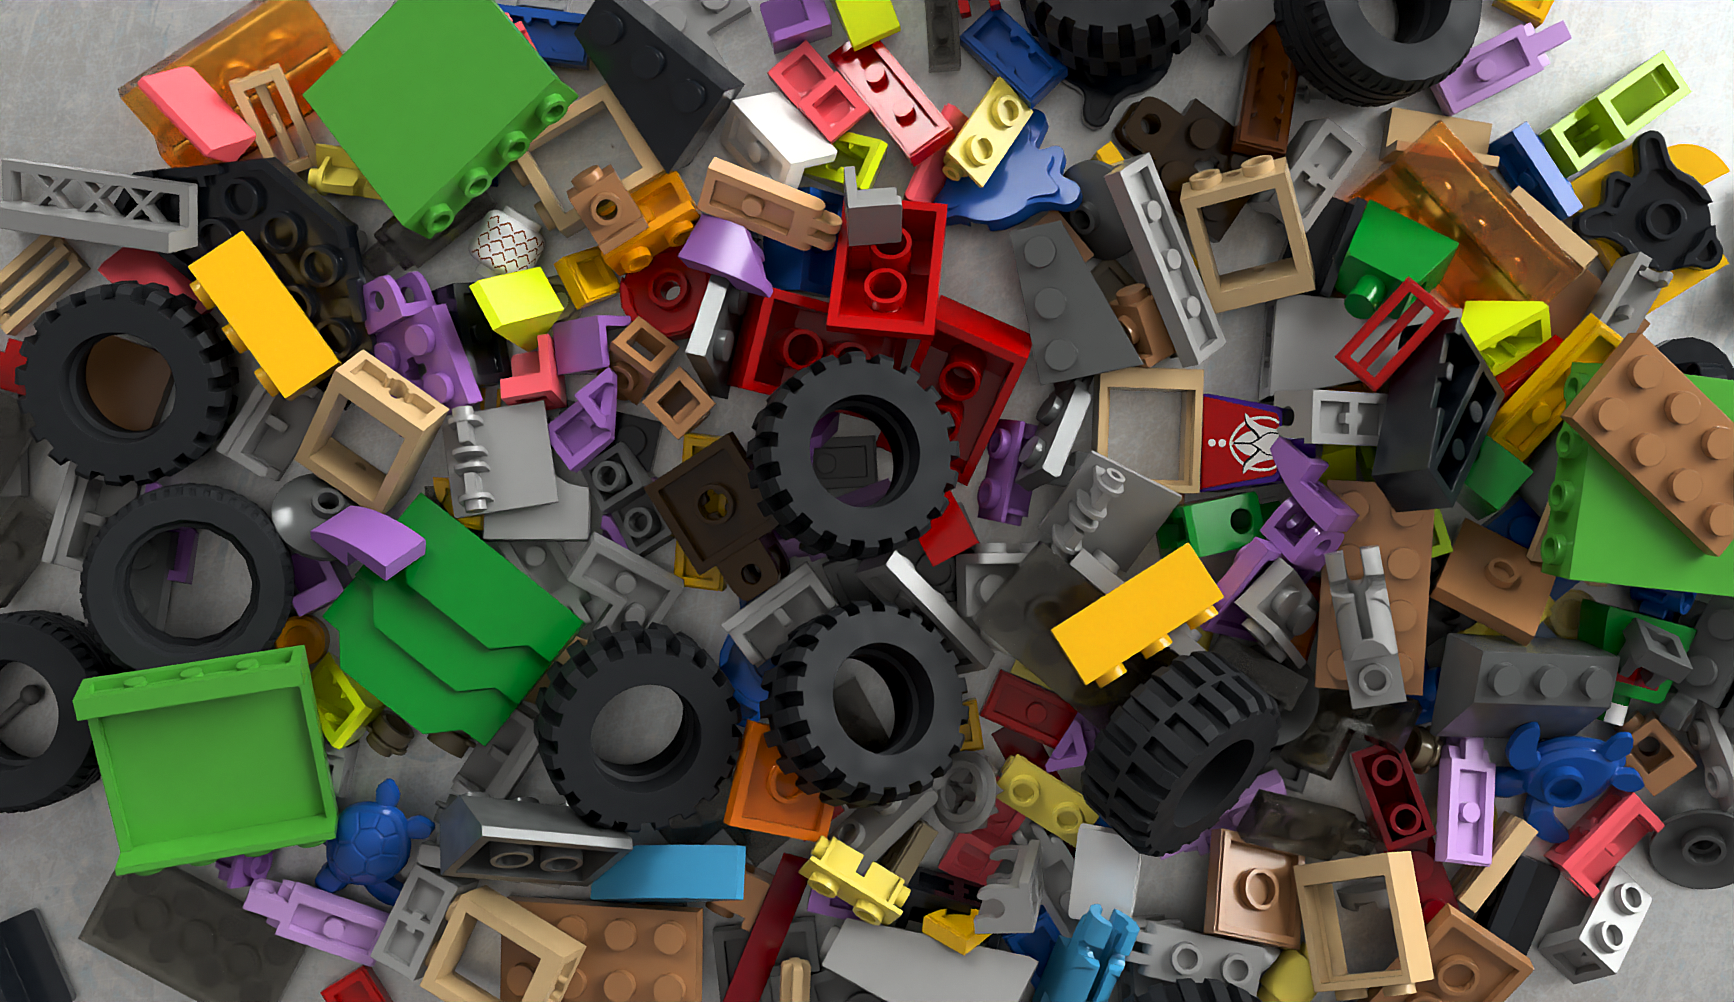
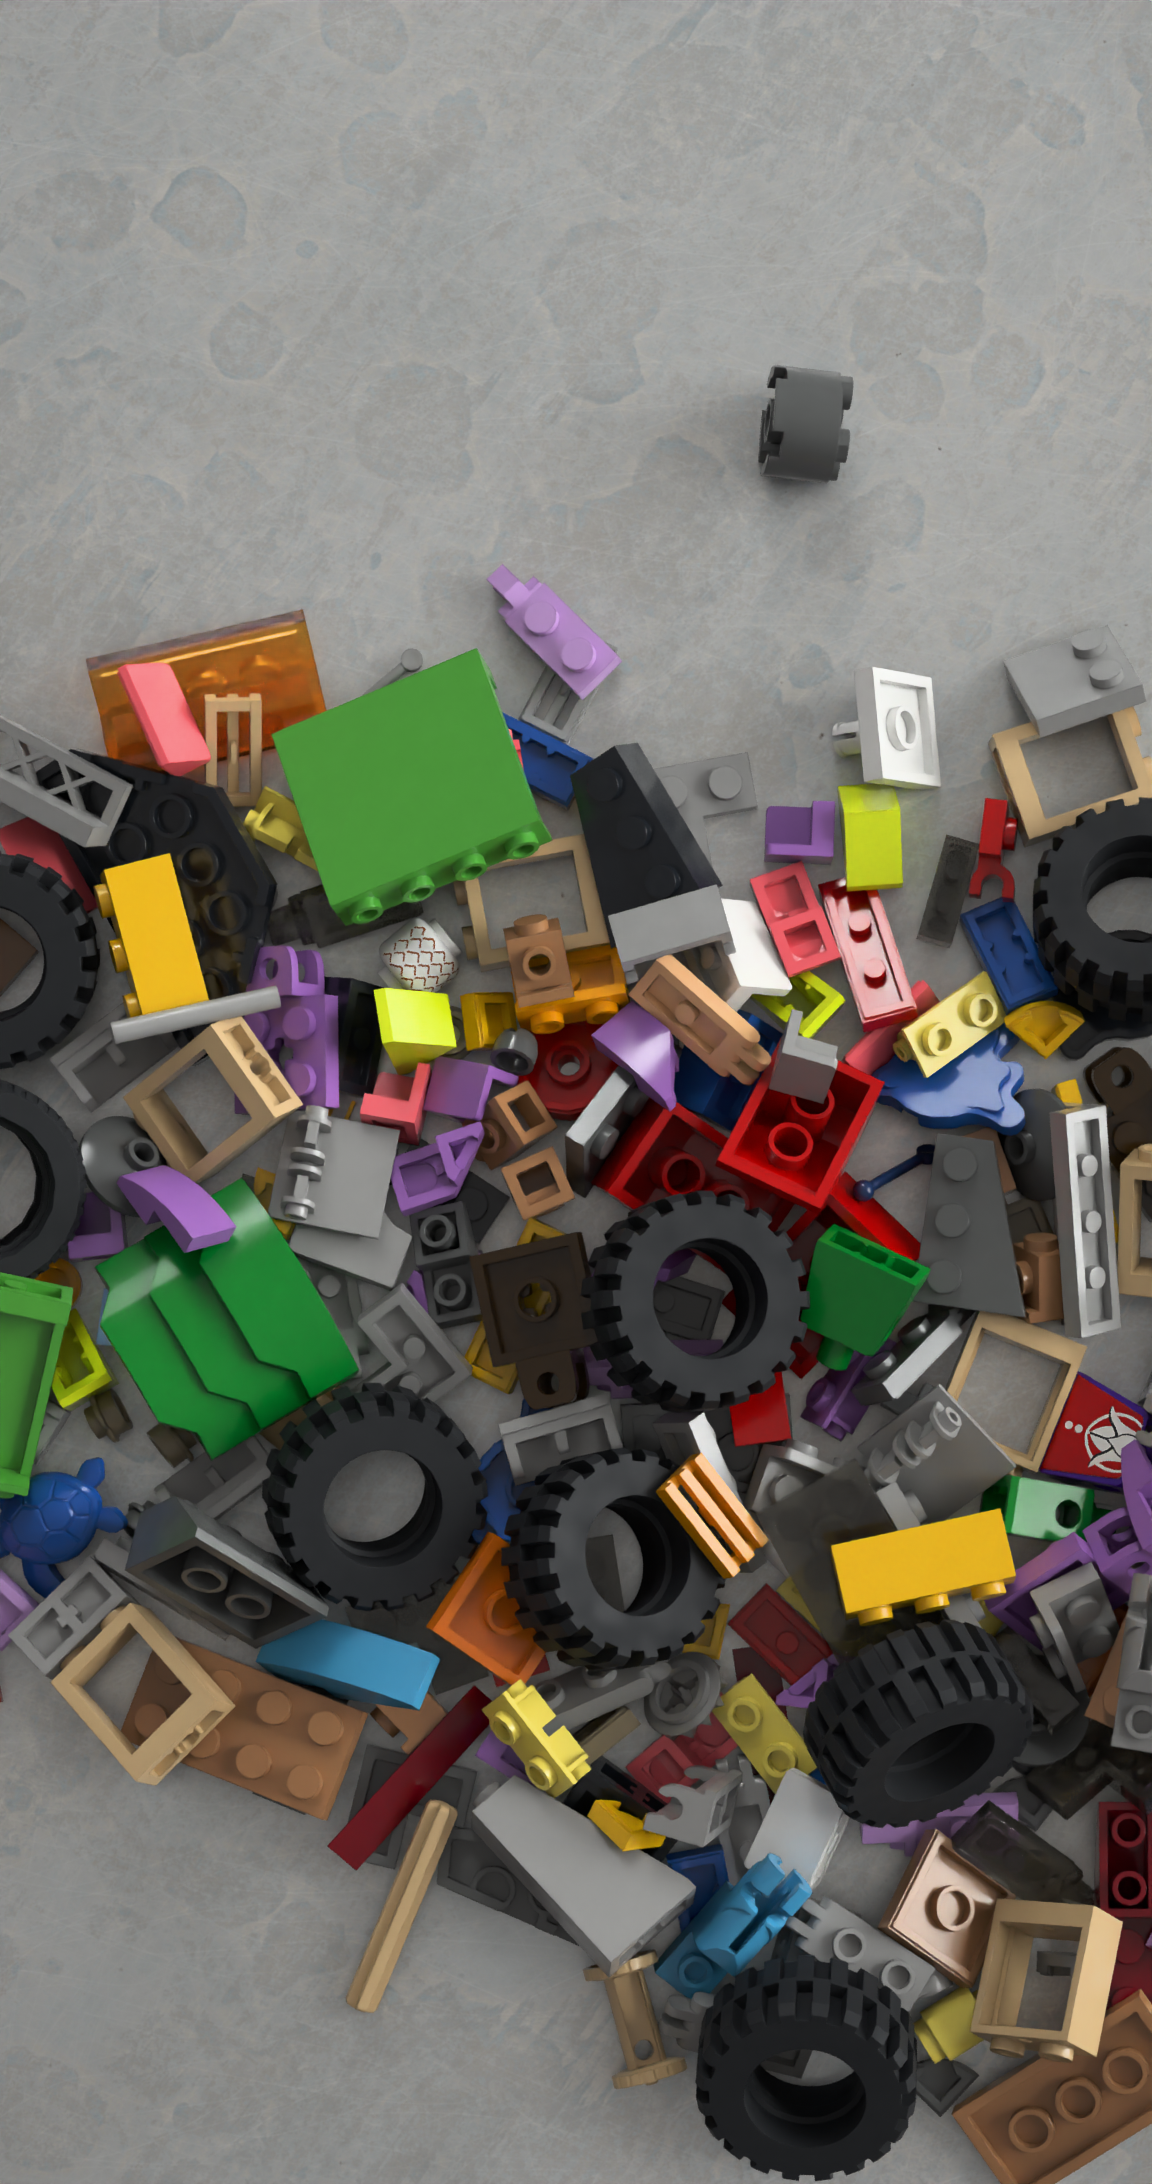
camera: 20 degrees right, 5 degrees down
none -> light grey bar [109,985,281,1044]
none -> dark grey hinge [490,1028,538,1076]
none -> light grey hinge [608,884,737,984]
none -> light orange tile [655,1453,769,1579]
none -> green torso [801,1224,931,1371]
none -> dark blue hinge [852,1144,935,1202]
none -> yellow tile [1003,1001,1085,1060]

